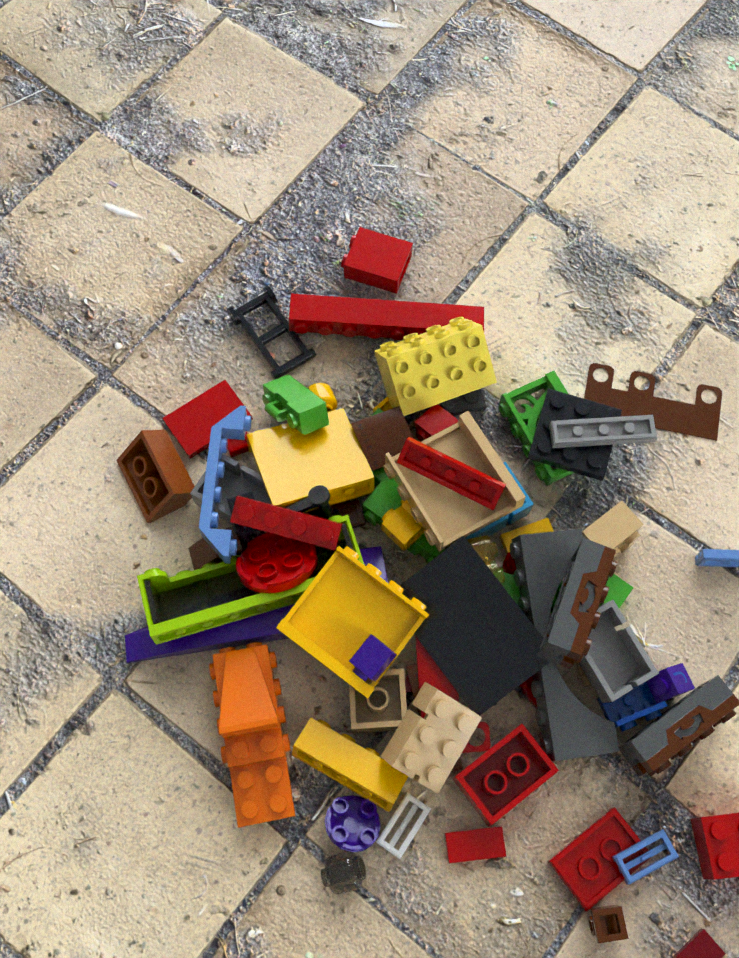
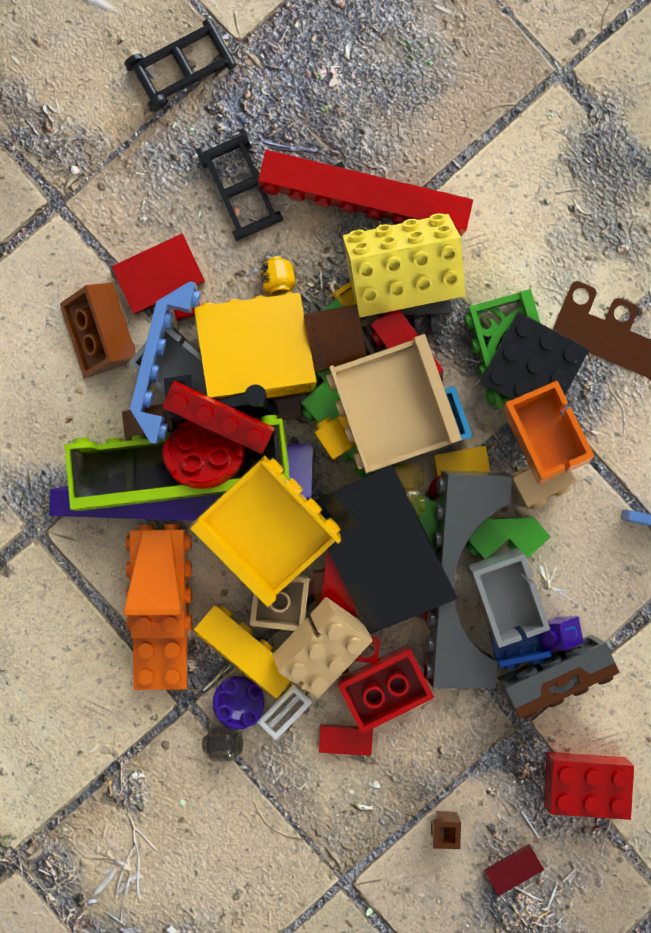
camera: 10 degrees right, 20 degrees up
bright green piece [262,374,329,435] -> none
red brick [341,227,413,294] -> none
dark purple brick [349,634,397,682] -> none
red plate [396,437,506,510] -> none
piece [537,538,617,669] -> none
red tile [548,807,650,912] -> none
light grey tile [549,415,657,448] -> none
medium blue tile [612,829,679,885] -> none
none -> black piece [124,18,237,112]
none -> orange piece [503,381,594,485]

